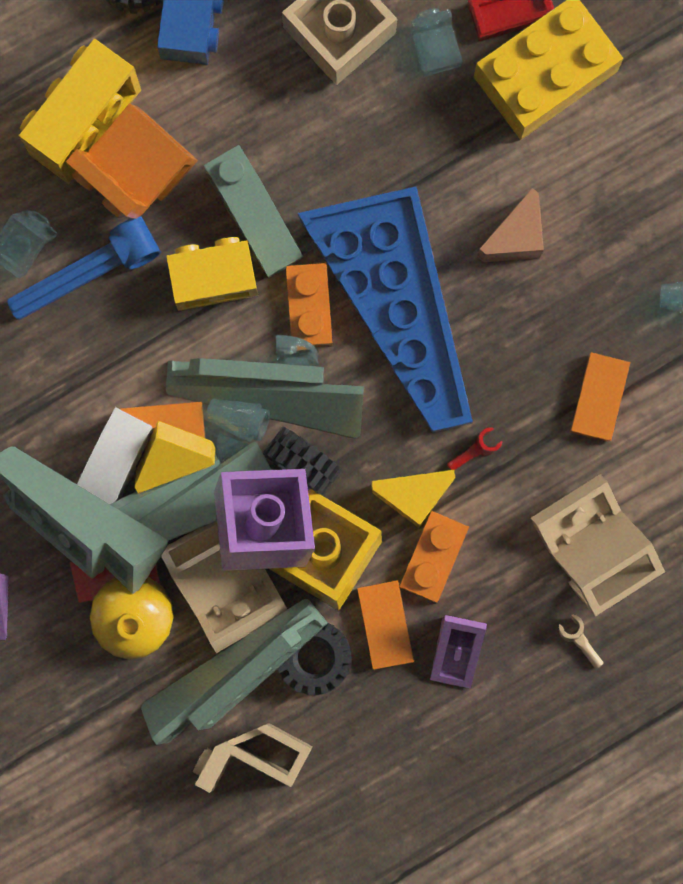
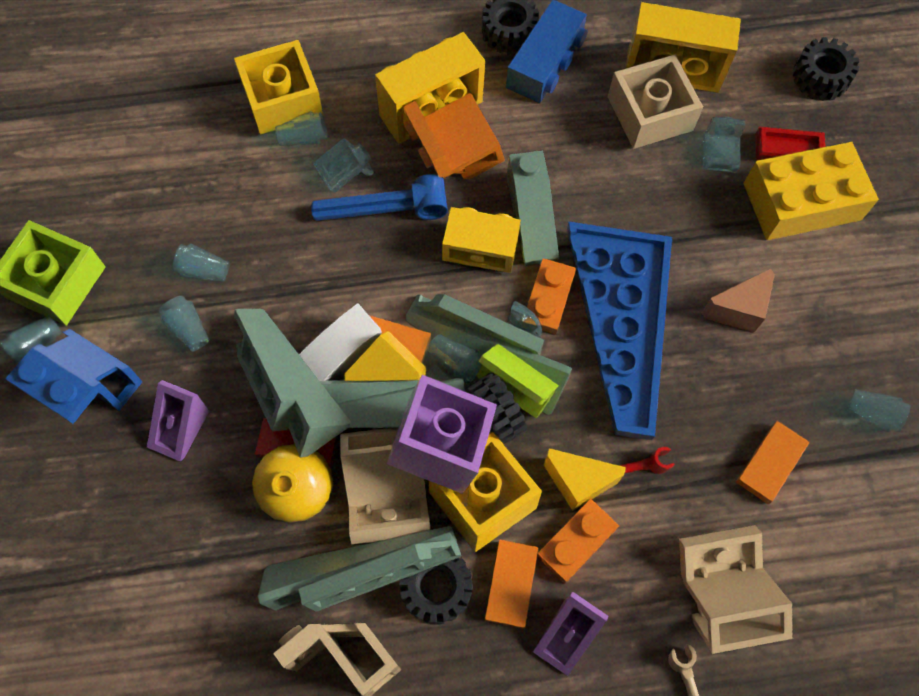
camera: 20 degrees right, 15 degrees down
none -> lime panel [476,344,559,418]

